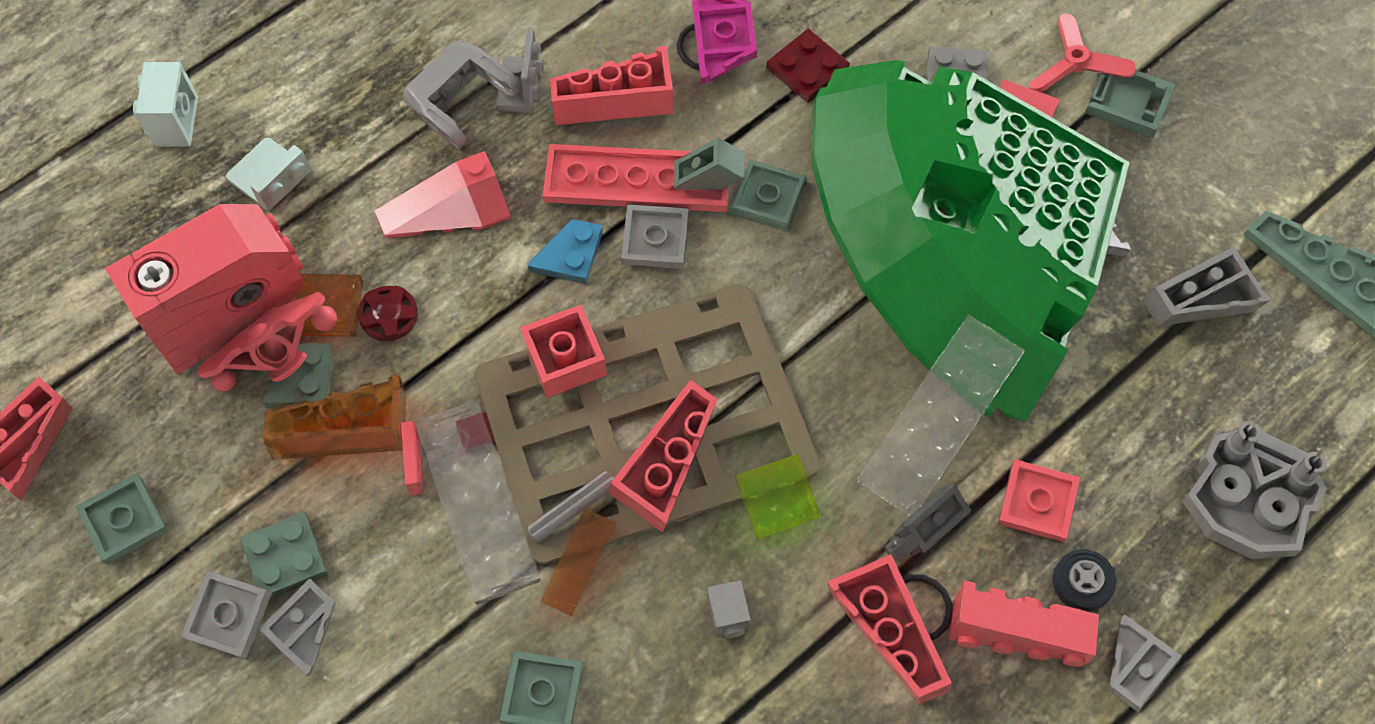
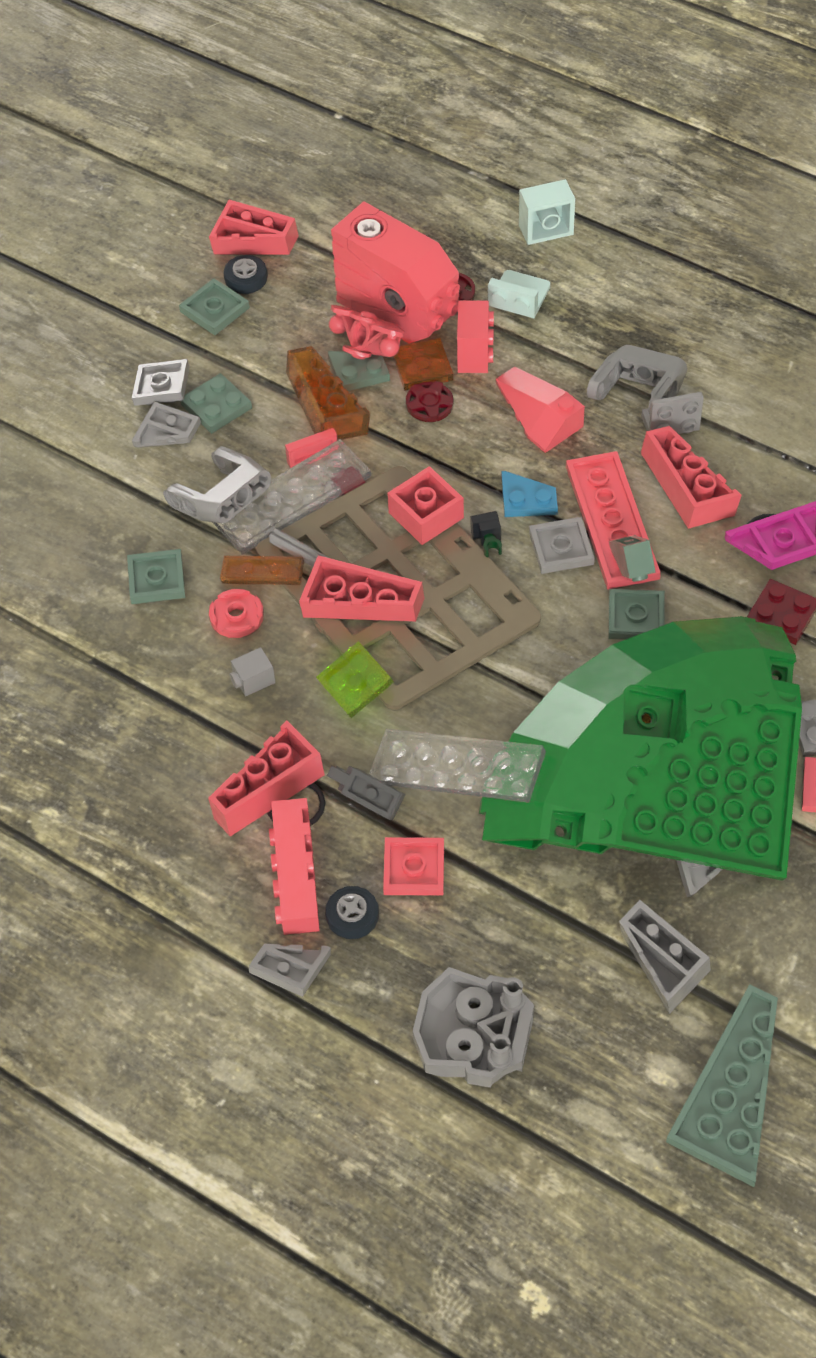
camera: 75 degrees right, 10 degrees down
none -> light grey connector [163,446,271,523]
none -> coral tile [209,589,264,638]
none -> black wheel [223,255,268,294]
none -> coral brick [457,300,494,373]
none -> black piece [470,511,502,557]

